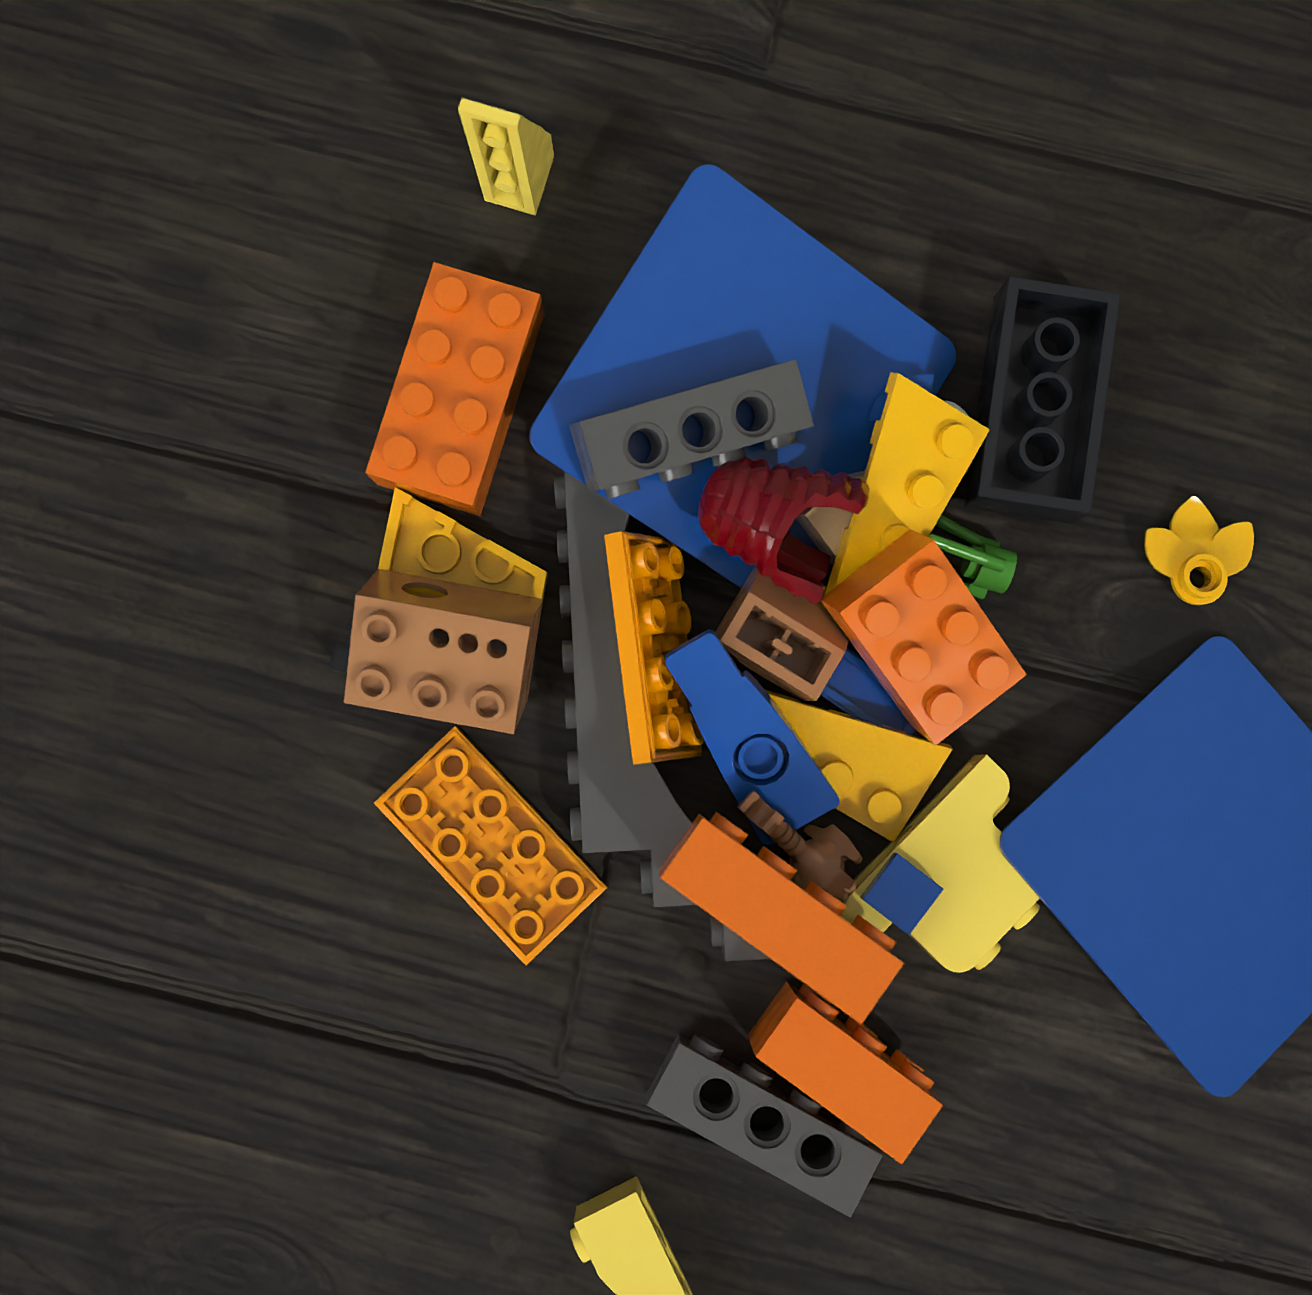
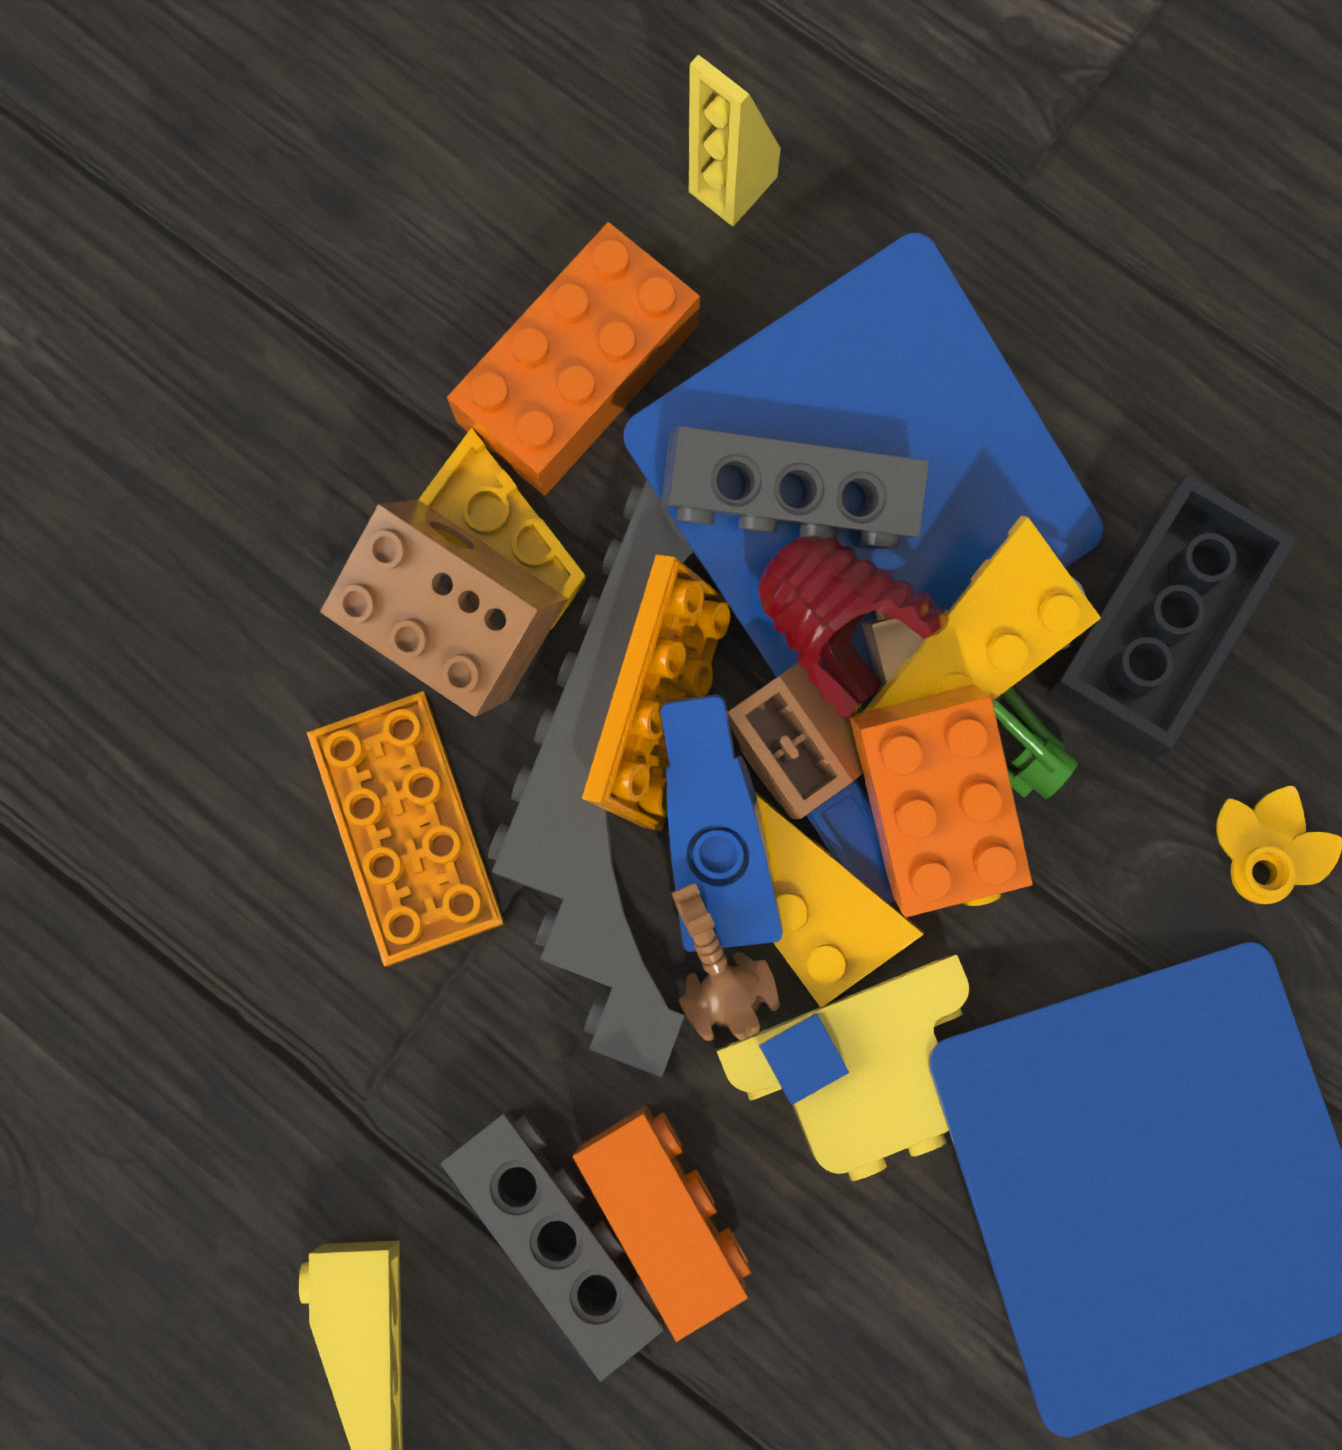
camera: 30 degrees right, 5 degrees down
orange brick [659,812,904,1024] -> none

